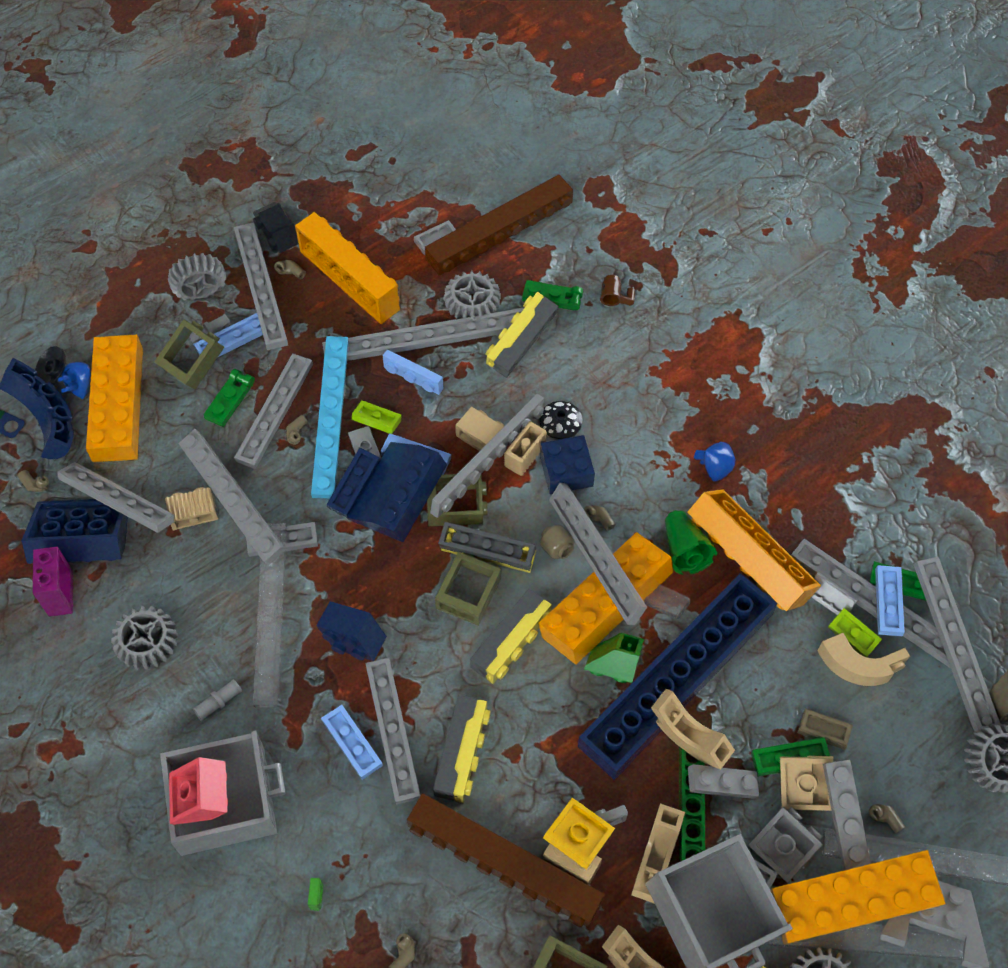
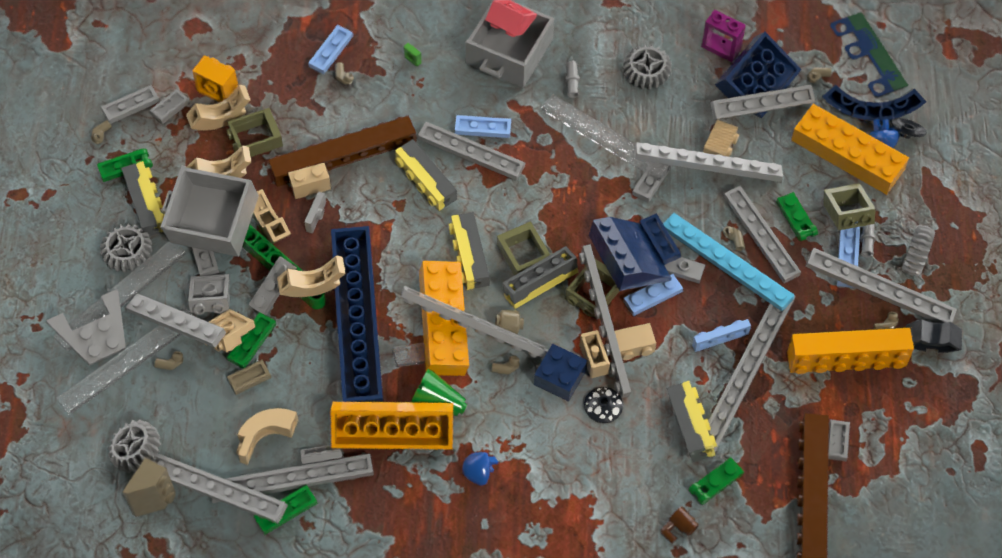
camera: 130 degrees right, 0 degrees up
dark blue brick [316,601,387,661] -> none
lime plate [352,401,402,434] -> none
light grey gear [444,270,501,319] -> none
yellow plate [543,798,615,870] -> none
green slope [584,633,644,683] -> none
light orange brick [770,850,946,945] -> none
lime plate [828,608,882,657] -> none
light blue plate [875,565,905,636] -> none

